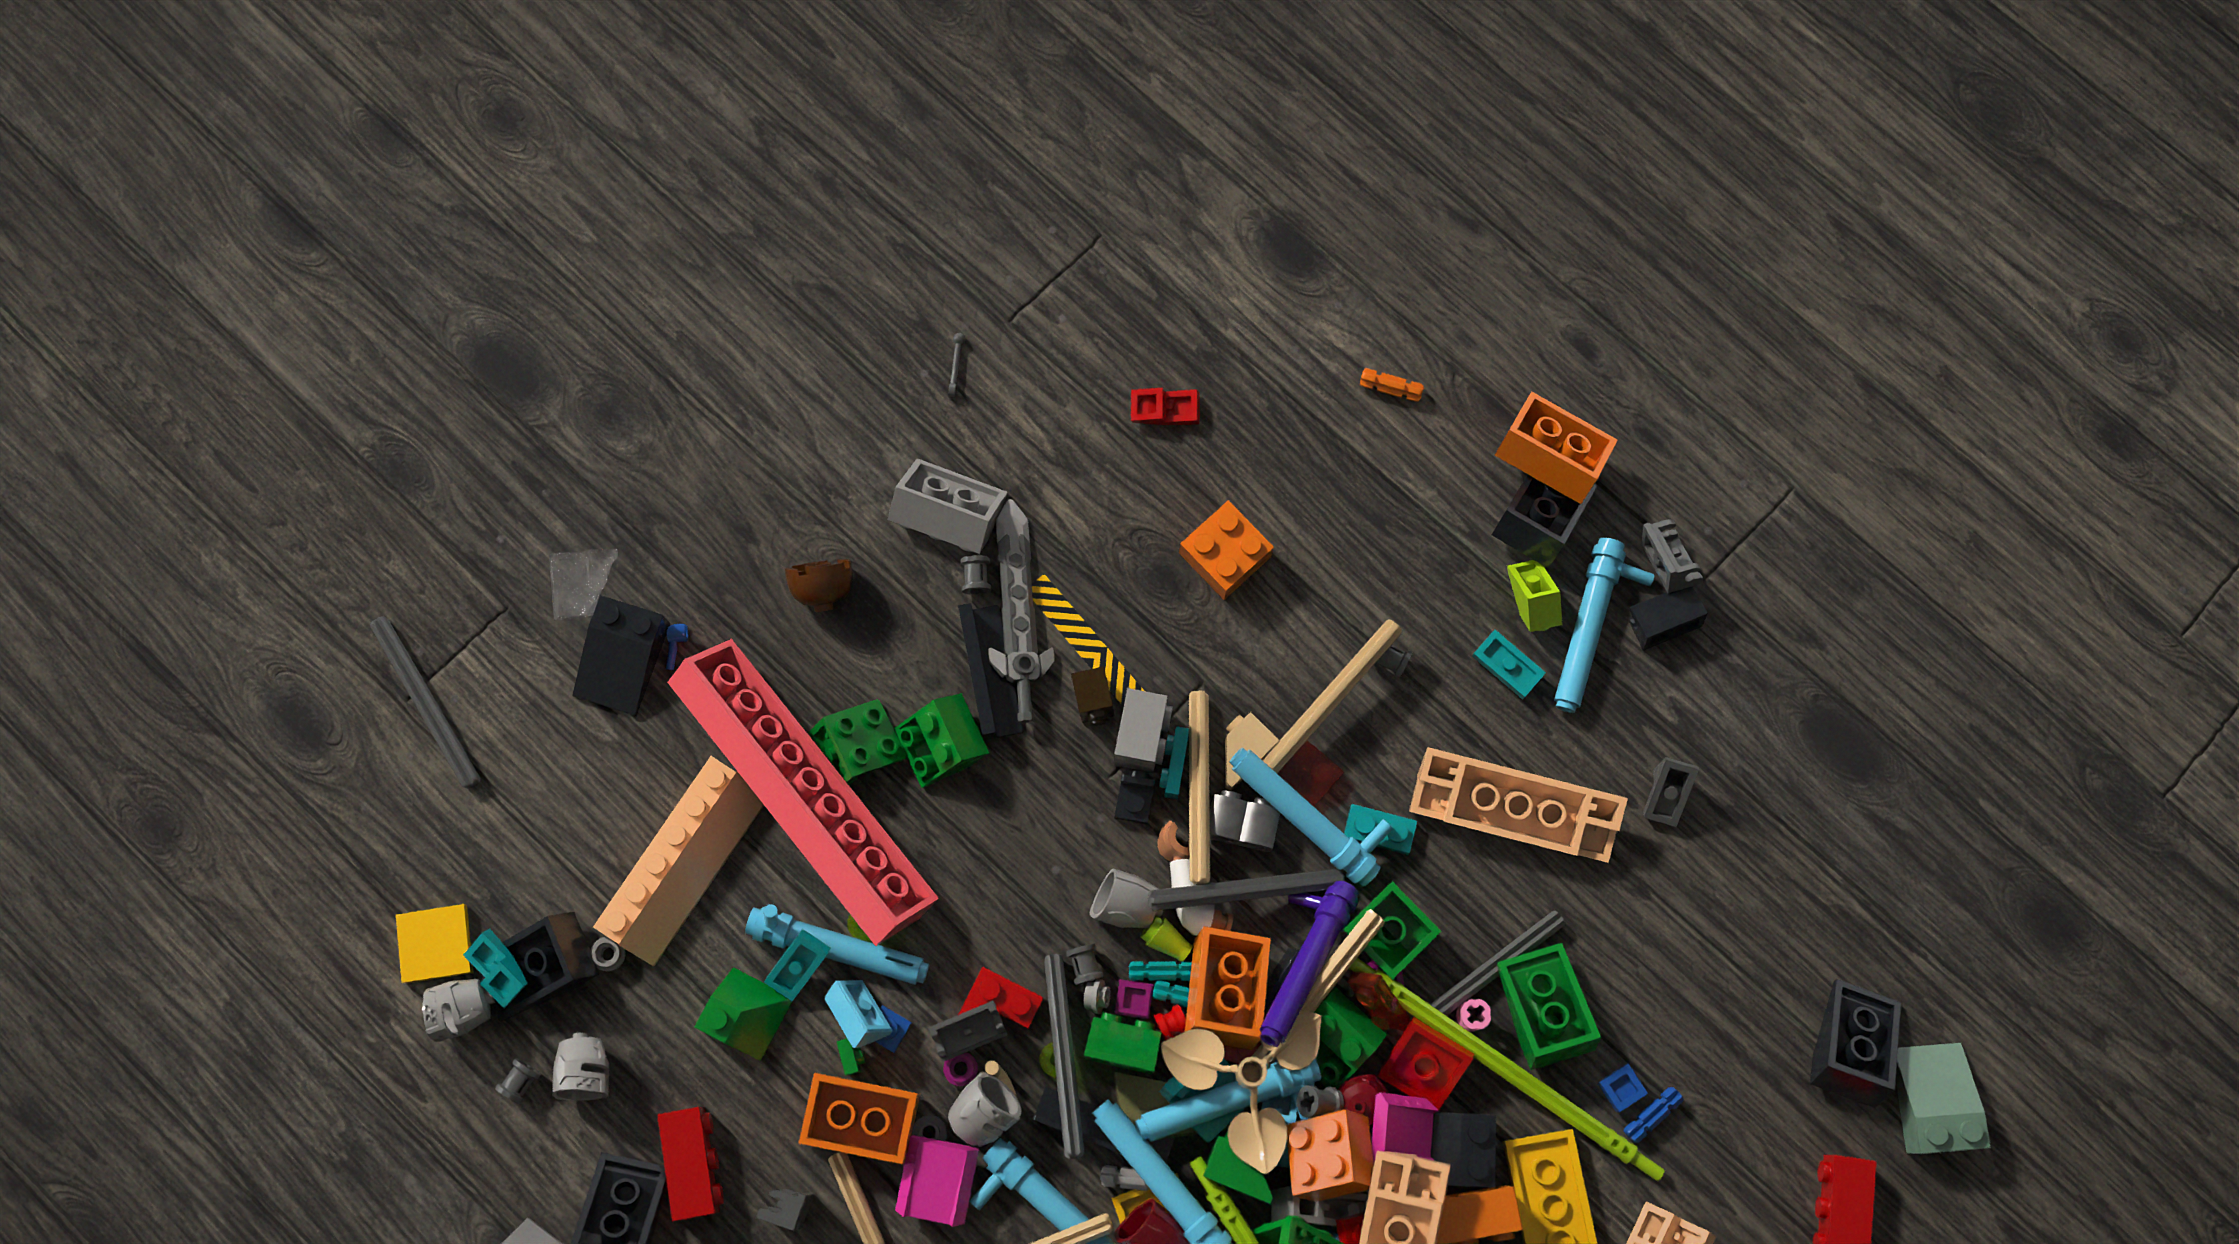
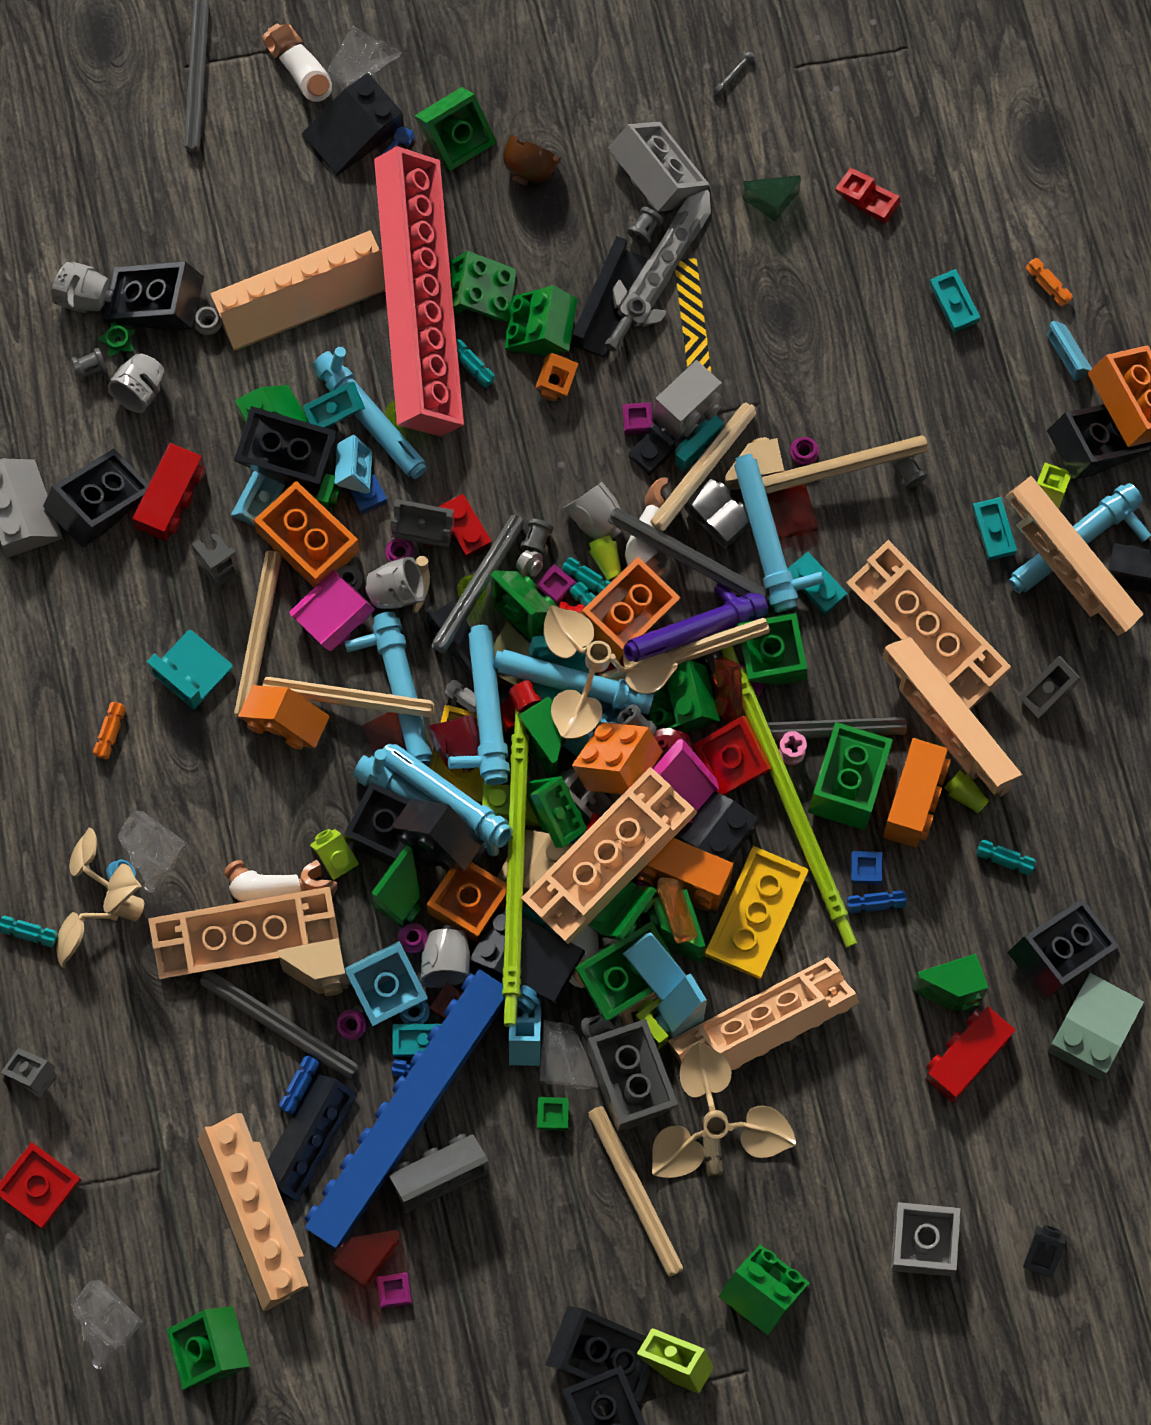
camera: 35 degrees right, 5 degrees down
yellow tile [396,904,474,984] -> none
teal slope [463,928,527,1008] -> none
dark brown brick [1071,666,1115,726] -> none
orange brick [1179,500,1274,600] -> none
none -> green plate [98,322,135,357]
none -> medium azure slope [231,471,285,526]
none -> black slope [234,406,336,496]
none -> piece [262,23,332,102]
none -> green slope [414,87,497,171]
none -> teal axle [456,339,495,388]
none -> red leg [500,680,542,733]
none -> orange brick [535,353,579,401]
none -> magenta tile [622,402,653,435]
none -> clear green slope [742,175,801,221]
none -> magenta plate [790,437,819,466]
none -> orange brick [882,738,951,848]
none -> light nougat slope [883,637,1022,797]
none -> green slope [913,953,989,1012]
none -> teal plate [929,269,981,333]
none -> lime cone [944,770,989,814]
none -> teal axle [976,840,1036,875]
none -> light nougat slope [1005,476,1143,636]
none -> medium azure slope [1047,321,1092,381]

